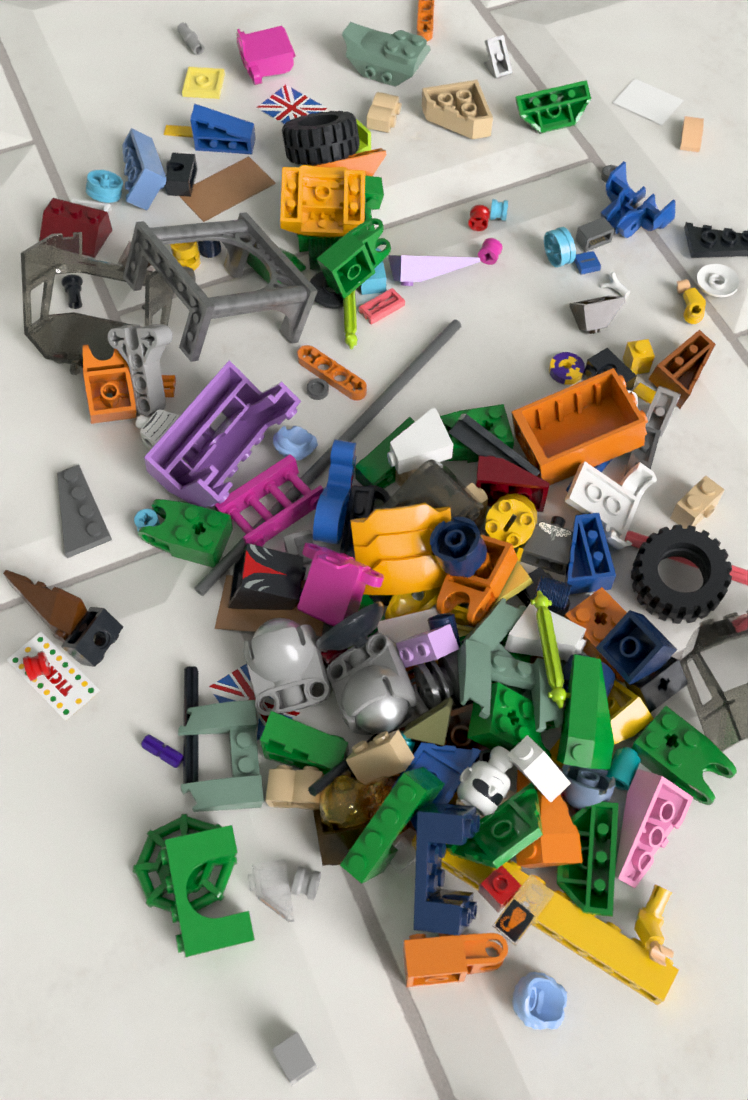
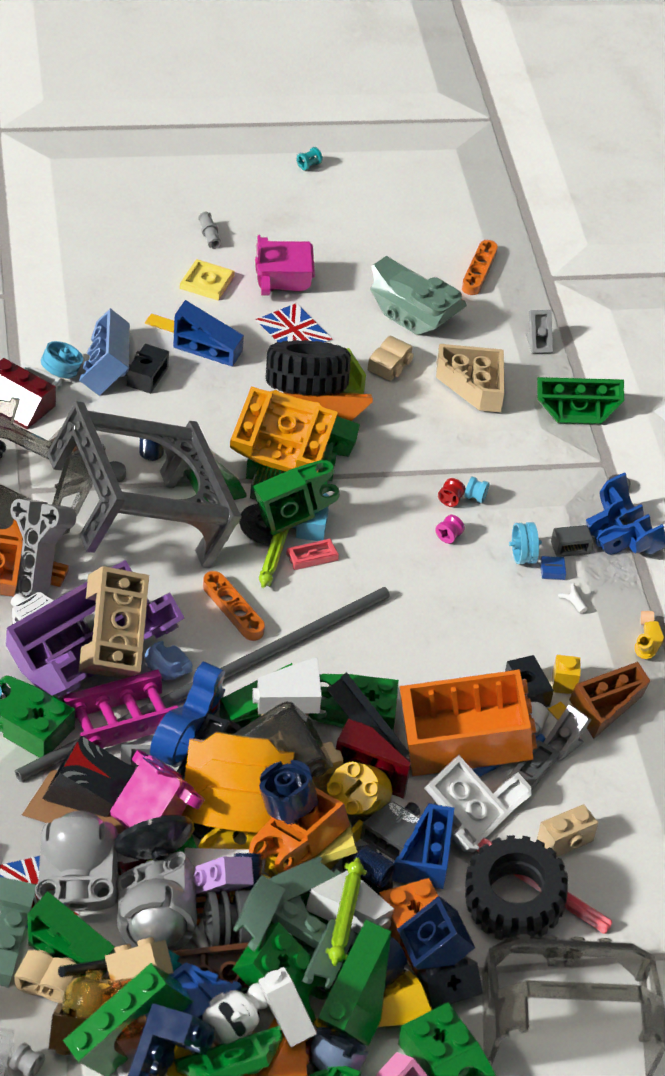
camera: 10 degrees right, 15 degrees down
yellow wheel [170,242,201,270] -> none
medium nougat sticker [179,156,276,222] -> none
dark grey tile [307,378,329,400] -> none
wedge [389,255,480,286] -> none
olive slope [403,697,453,746] -> none
piece [549,352,585,385] -> none
slope [569,296,625,334] -> none
teal brick [606,747,641,791] -> none
none -> tan plate [79,566,149,679]

